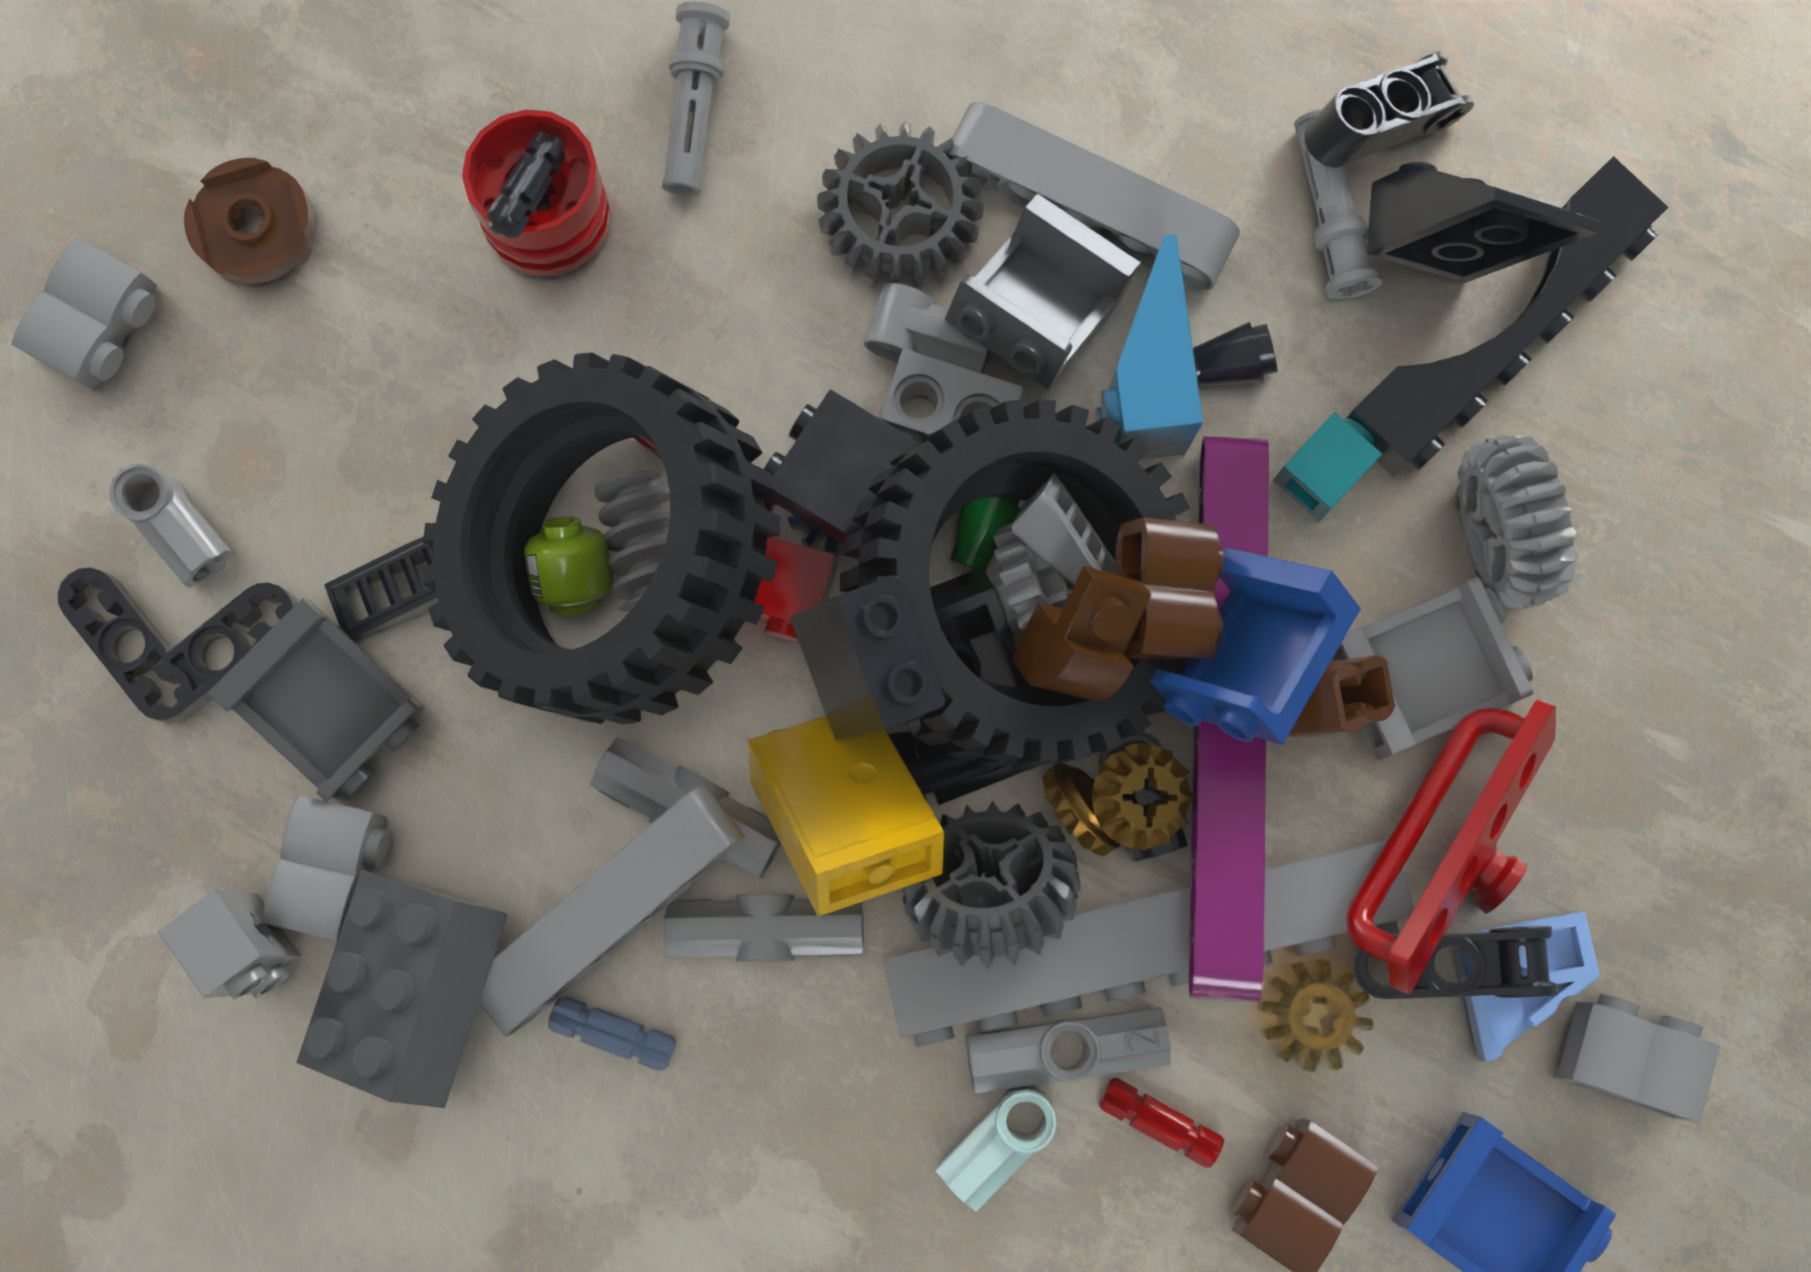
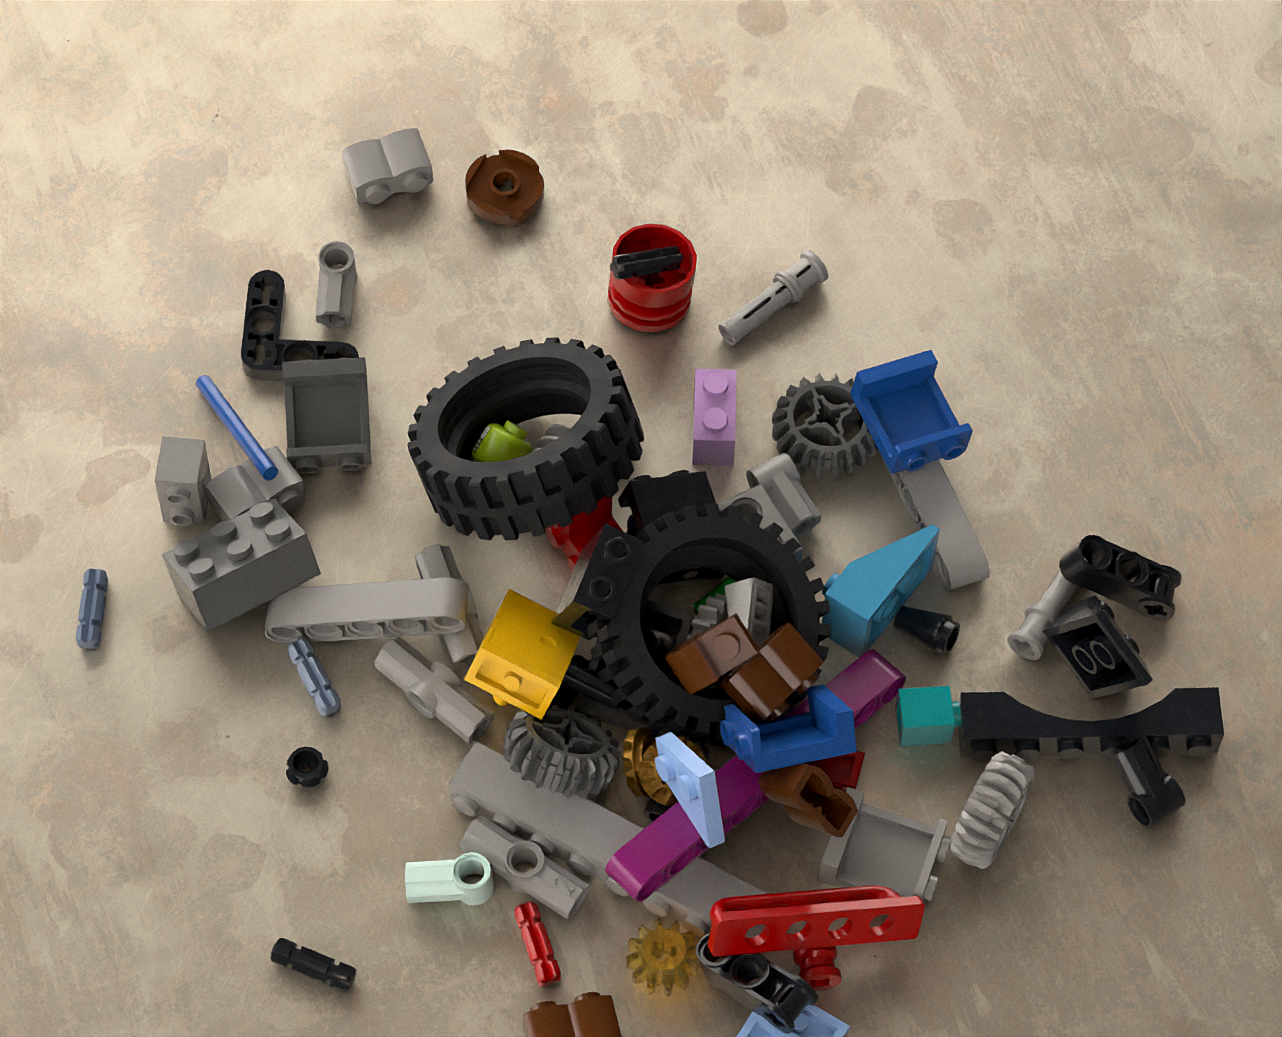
camera: 40 degrees right, 20 degrees down
black slope [324,537,438,641] -> none
dark grey panel [944,193,1141,390] -> none
none -> sand blue axle [76,568,108,649]
none -> bar [196,375,278,480]
none -> black plate [286,747,329,788]
none -> light blue wing [655,732,725,848]
none -> lavender brick [692,369,736,466]
none -> blue panel [850,350,973,474]
none -> black piece [1110,735,1186,828]

